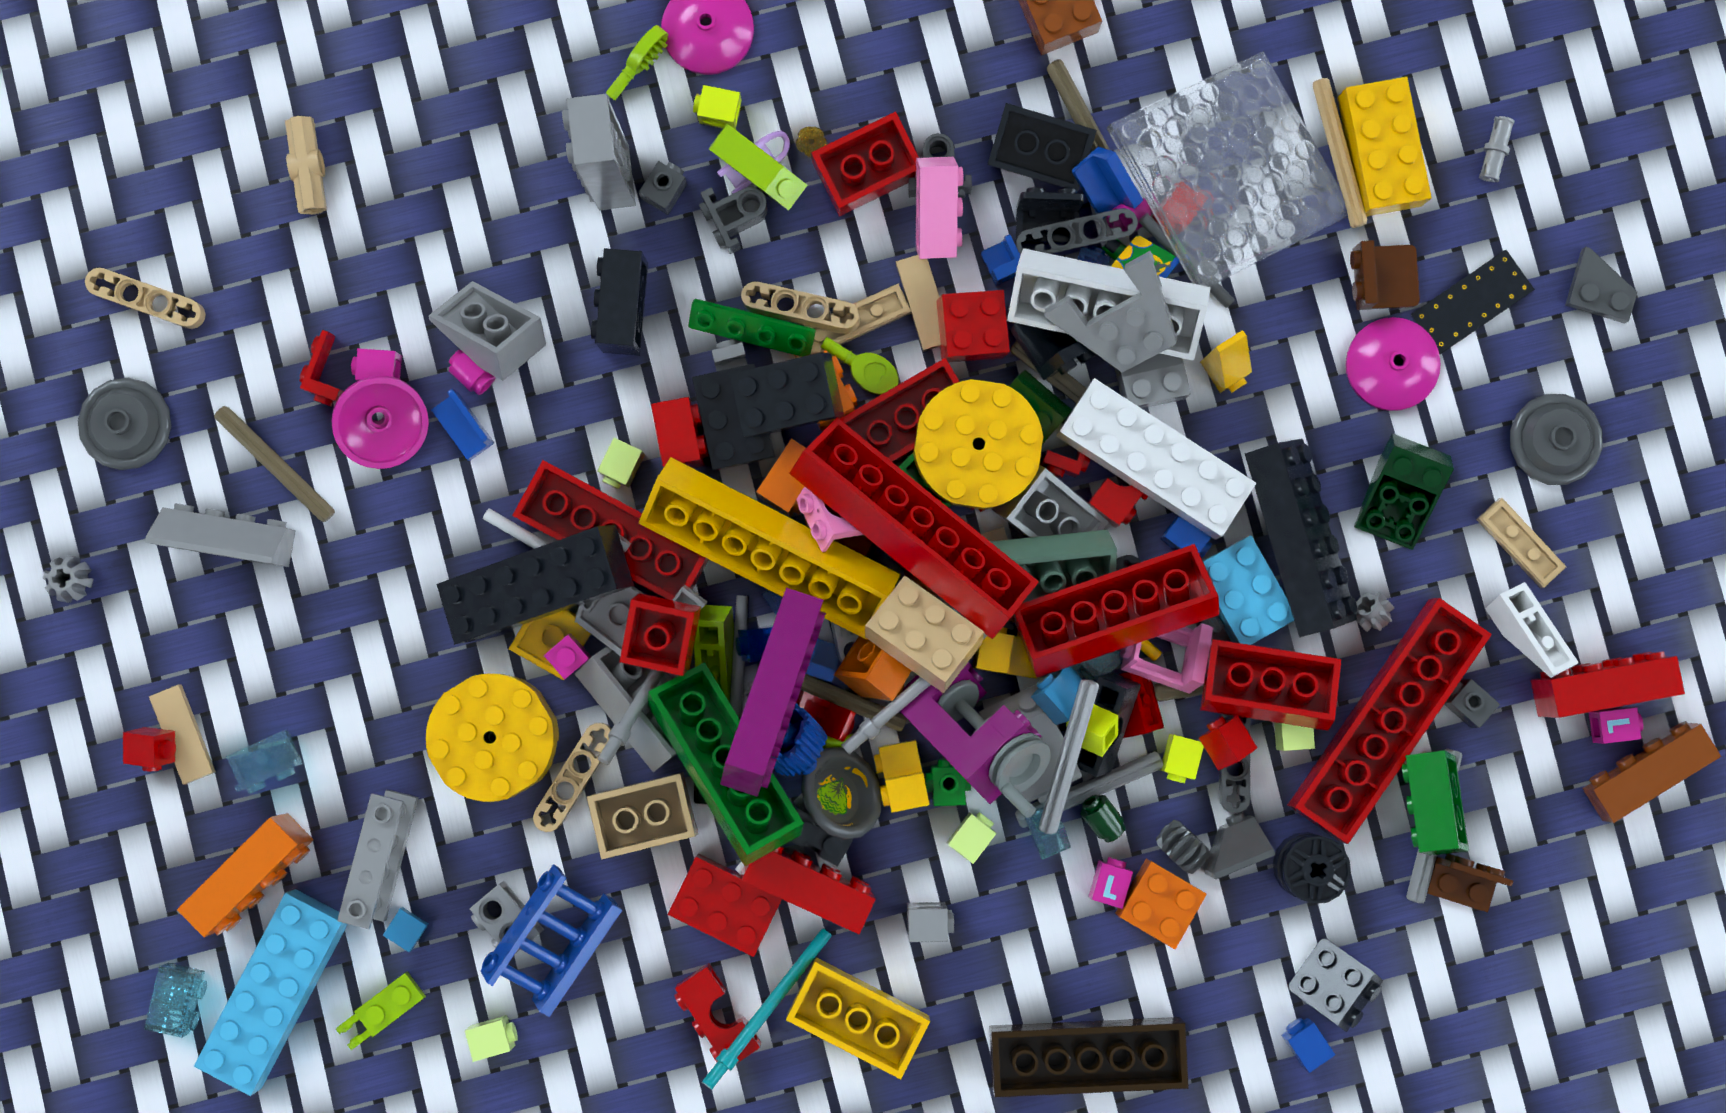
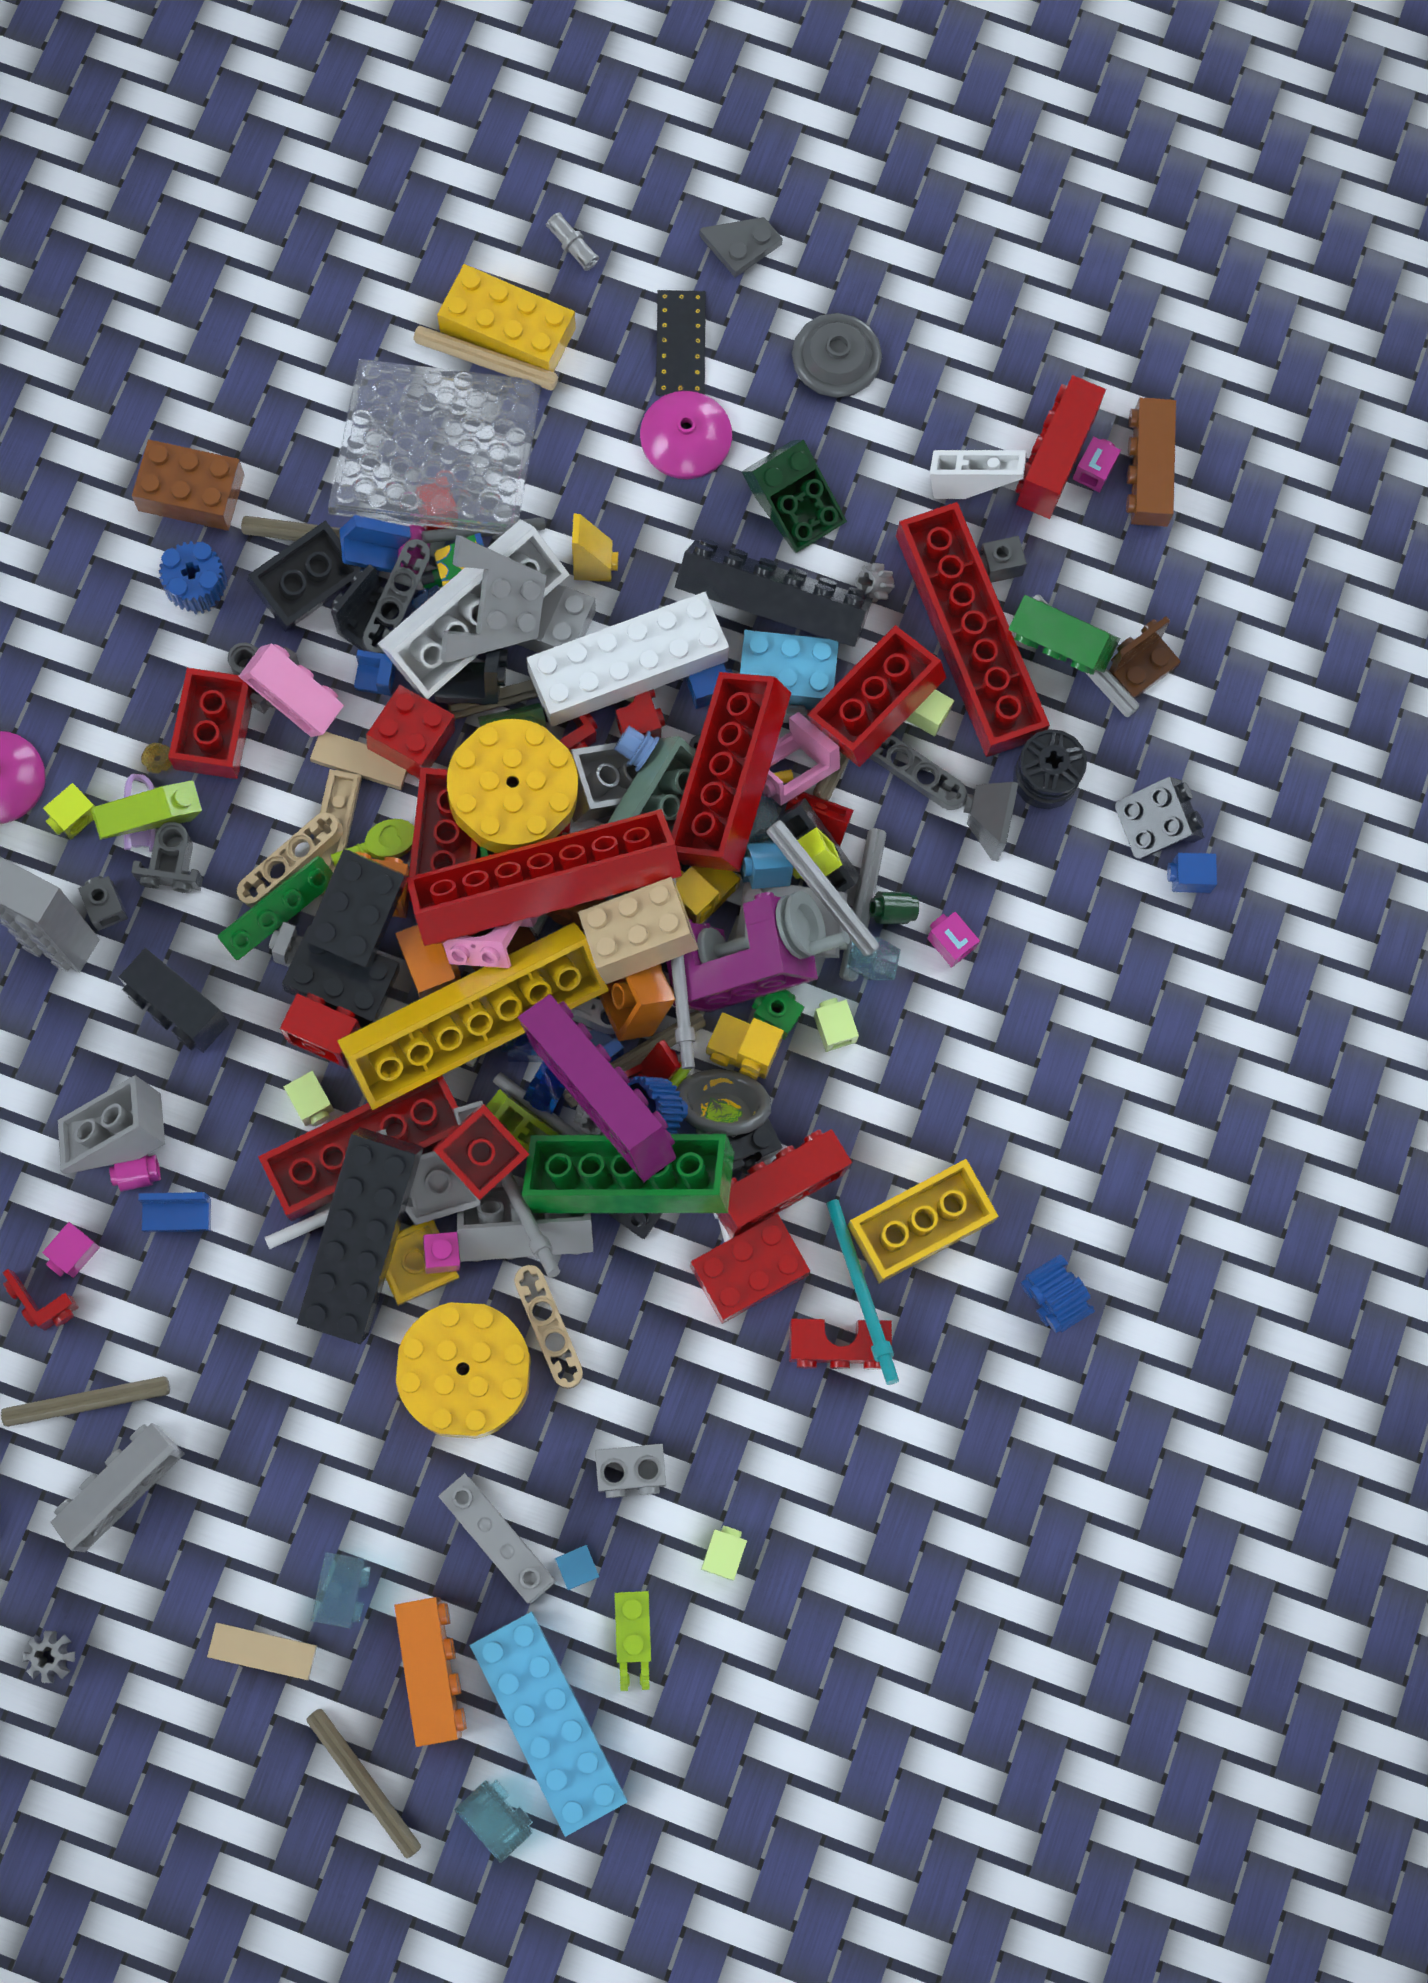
camera: 60 degrees left, 10 degrees down
red brick [123,727,176,772] -> none
dark pink dish [331,376,429,469] -> none
blue fence [480,864,622,1017] -> none
tan brick [587,772,698,860] -> none
light grey brick [907,902,954,942] -> none
dark brown brick [989,1017,1189,1097] -> none
orange brick [1115,858,1207,949] -> none
dark grey gear [1156,820,1210,874] -> none
neon yellow brick [1160,734,1204,784] -> none
red brick [1199,715,1257,771] -> none
reddish brown bracket [1350,240,1420,310] -> none
tan tile [1476,498,1566,588] -> none
none -> blue brick [159,541,228,614]
none -> dark tan axle [306,1709,421,1858]
none -> medium blue piece [614,725,659,772]

